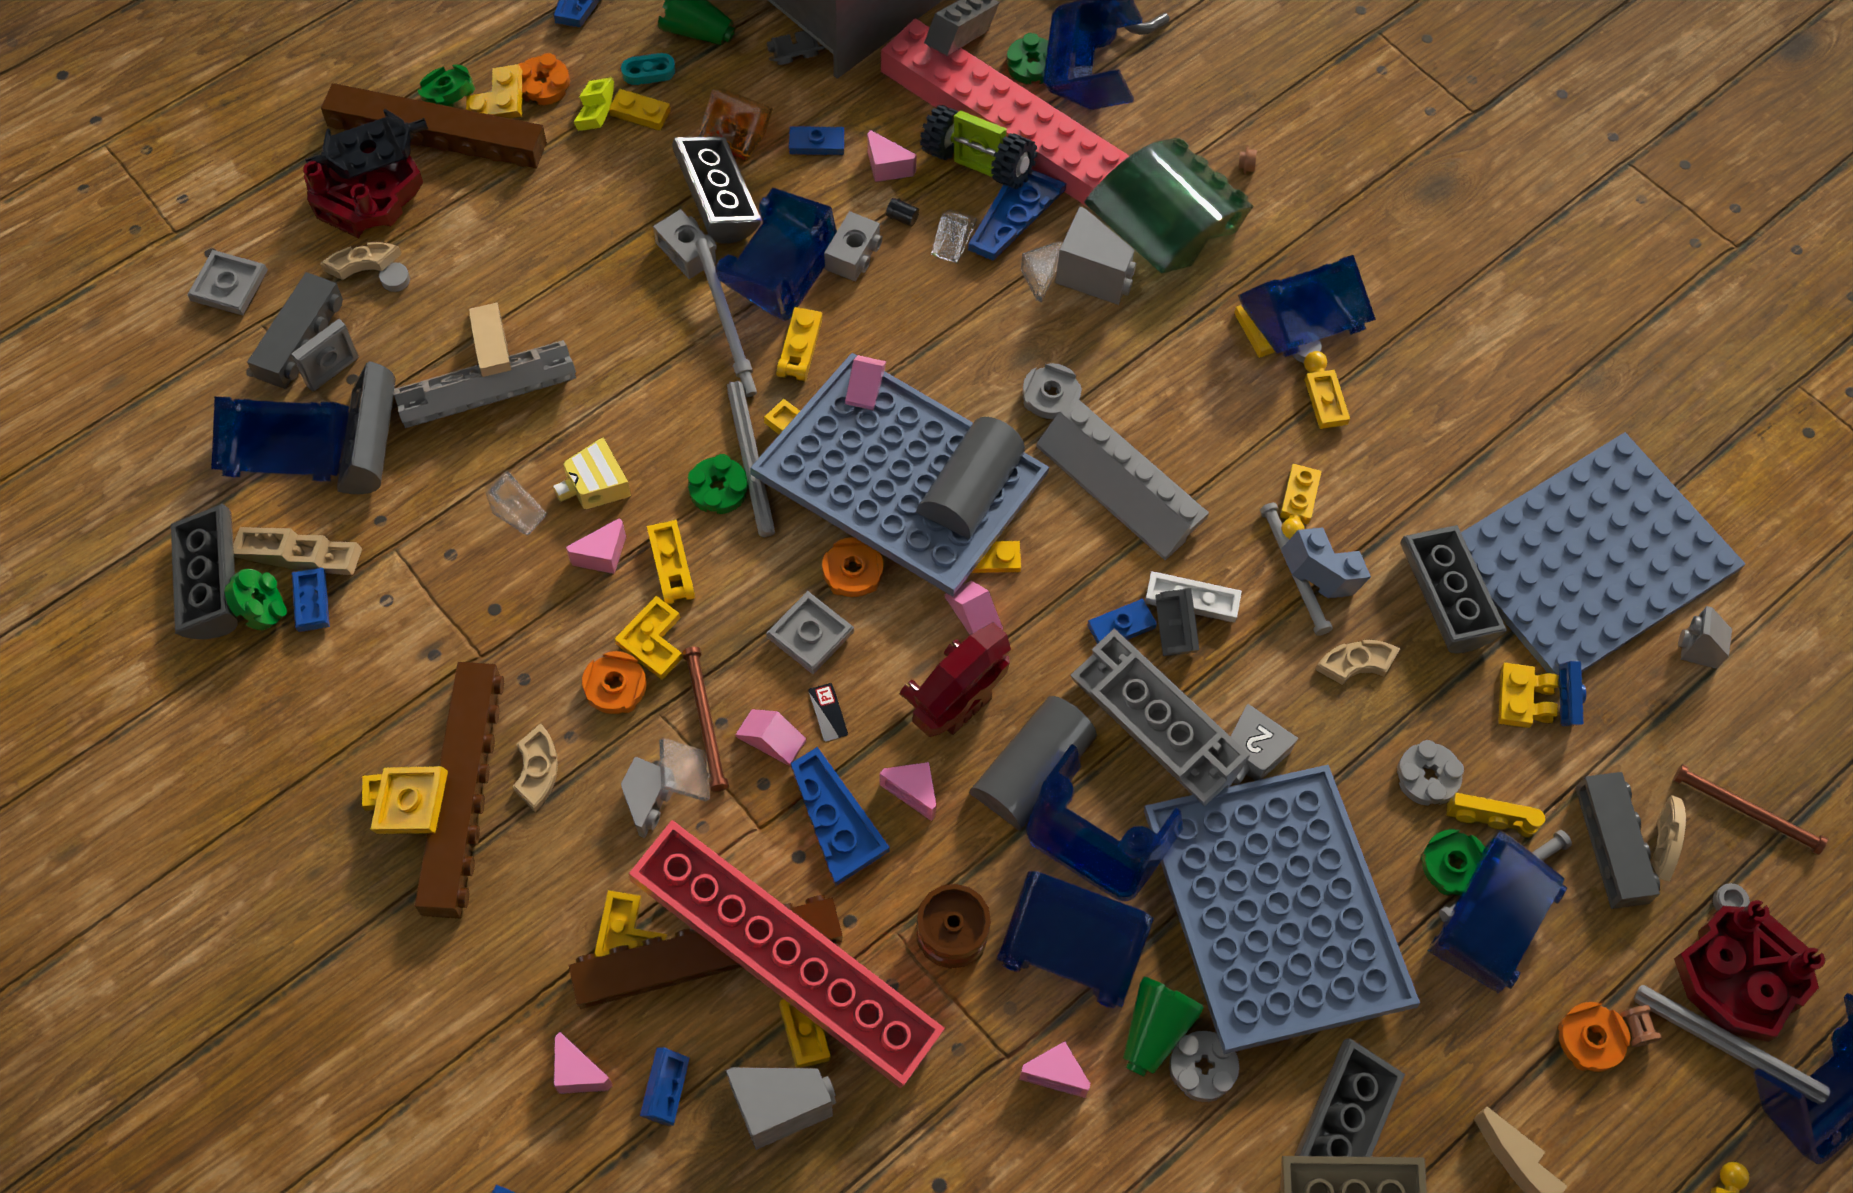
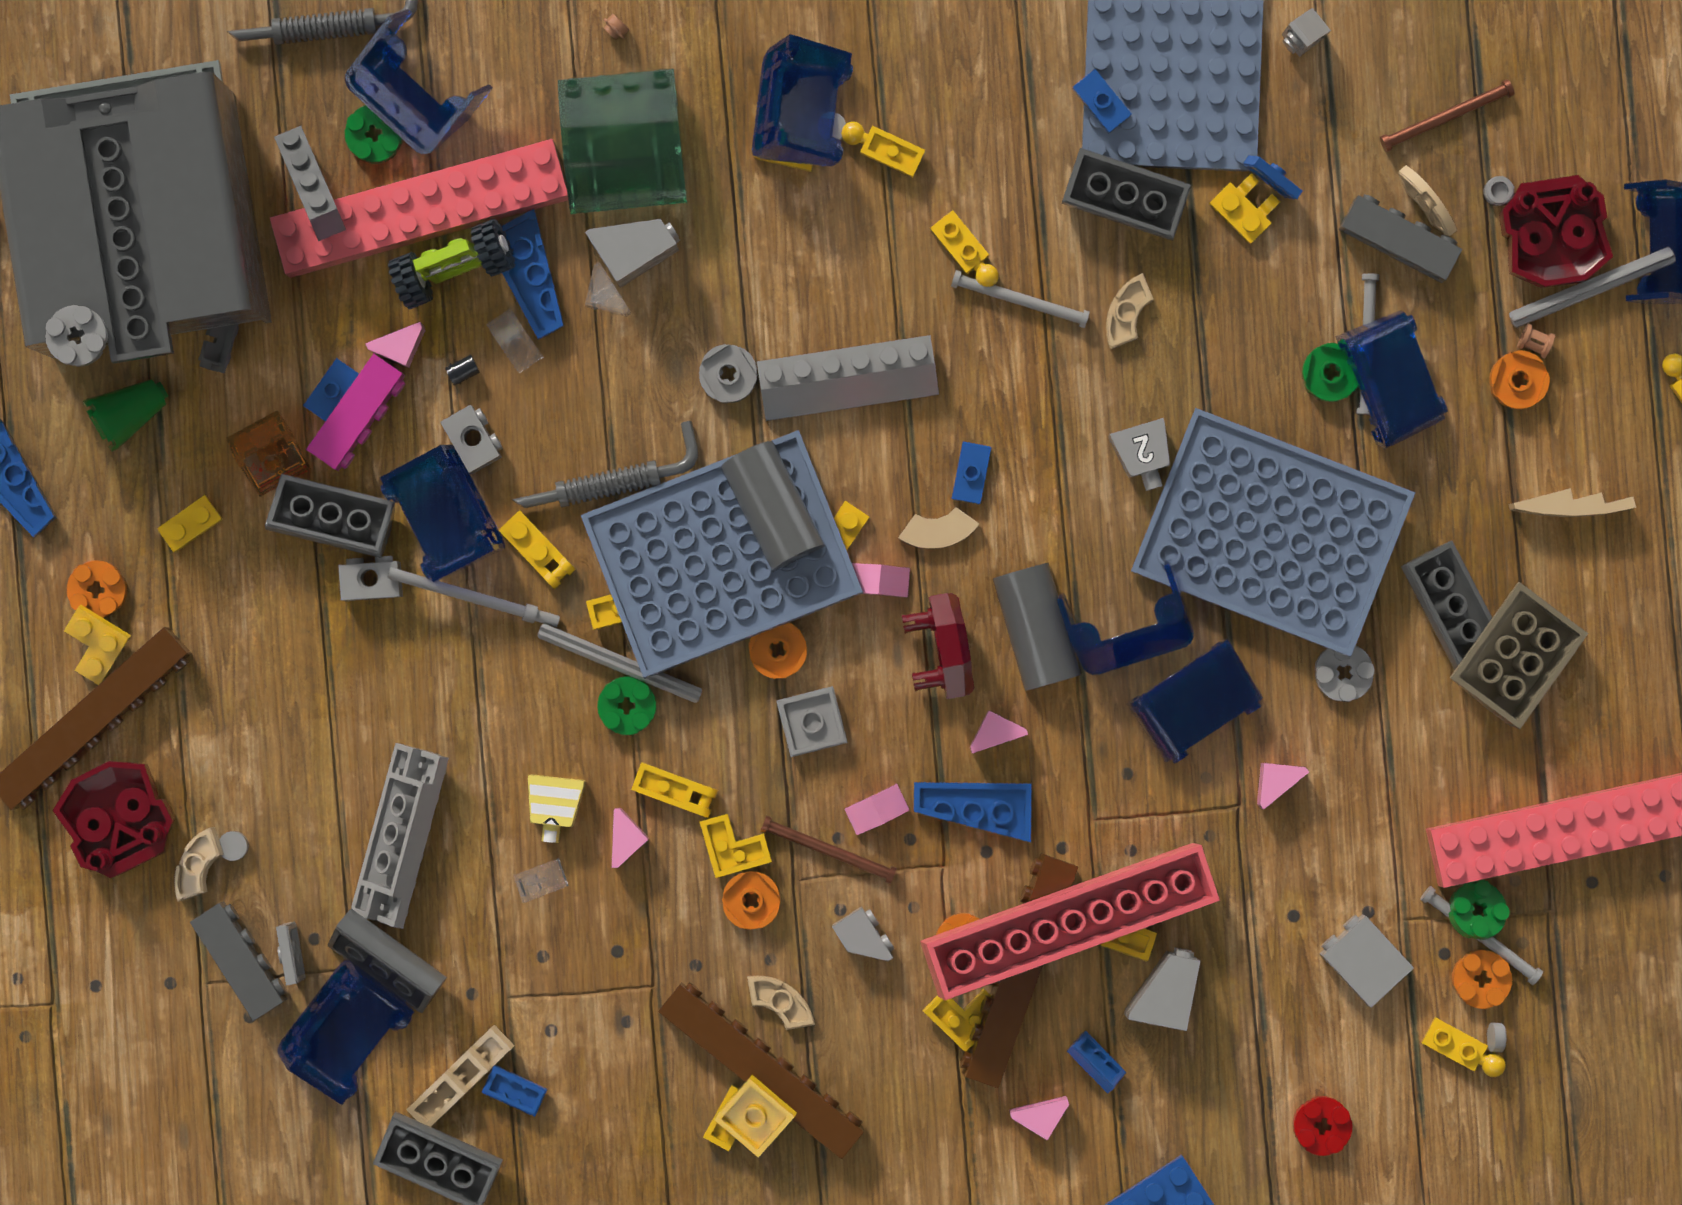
camera: 50 degrees left, 25 degrees up
light grey plate [187,250,268,315] -> none
green plate [225,569,287,630] -> none
black plate [305,109,428,179] -> none
green plate [418,65,475,107] -> none
tan slope [469,302,512,377] -> none
neon yellow slope [574,77,614,131] -> none
teal plate [621,53,676,85] -> none
clear piece [658,738,711,802] -> none
sticker [808,683,848,741] -> none
bright pink slope [845,355,886,411] -> none
reddish brown wheel [916,884,991,969] -> none
light grey slope [1071,629,1250,806] -> none
green cone [1123,976,1204,1077] -> none
white plate [1145,571,1242,623] -> none
dark grey hinge [1155,588,1199,656] -> none
sand blue brick [1281,527,1371,598] -> none
light grey plate [1397,740,1464,806] -> none
yellow plate [1446,793,1545,837] -> none
none -> dark pink brick [306,353,406,471]
none -> dark grey piece [512,421,698,508]
none -> tan tile [898,507,979,549]
none -> blue plate [1072,69,1132,134]

